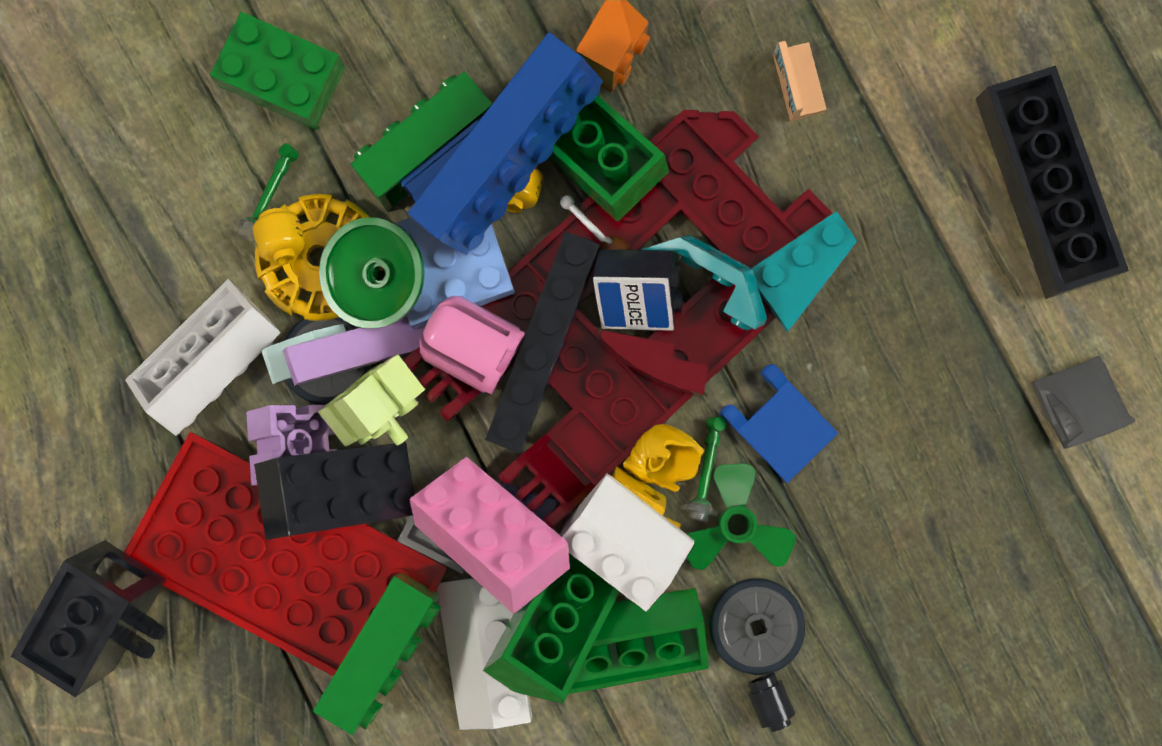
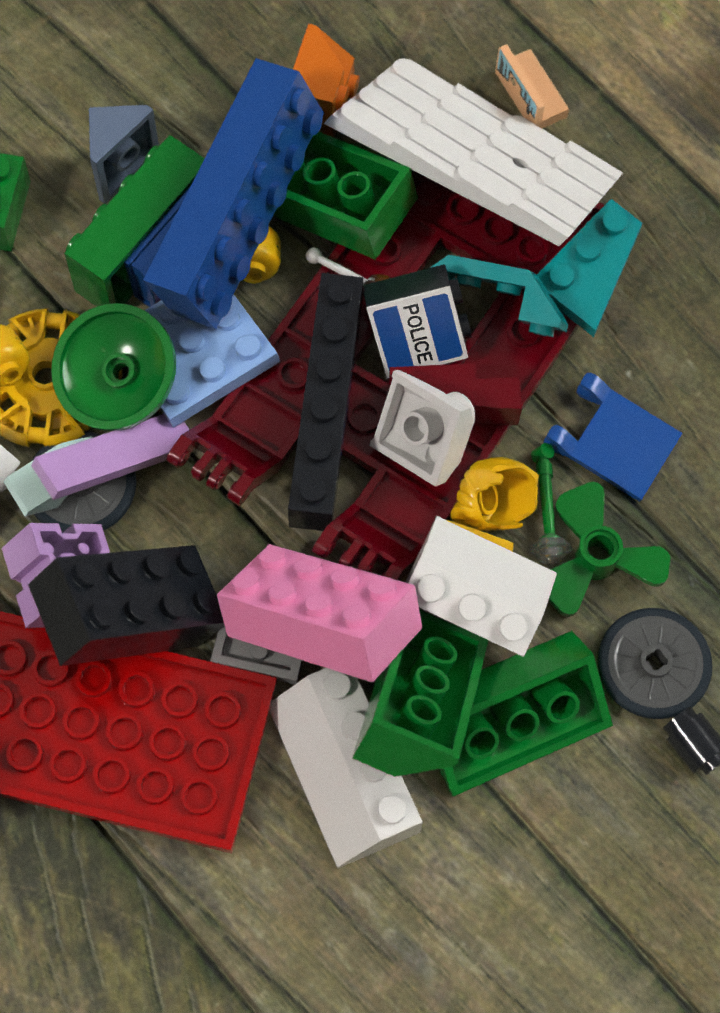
camera: 15 degrees left, 15 degrees down
green brick [313,573,442,736] -> none
yellowish green brick [318,354,425,446] -> none
bright pink cylinder [419,296,525,395] -> none
none -> sand blue slope [89,105,159,203]
none -> white piece [324,59,623,246]
none -> white slope [369,370,475,487]

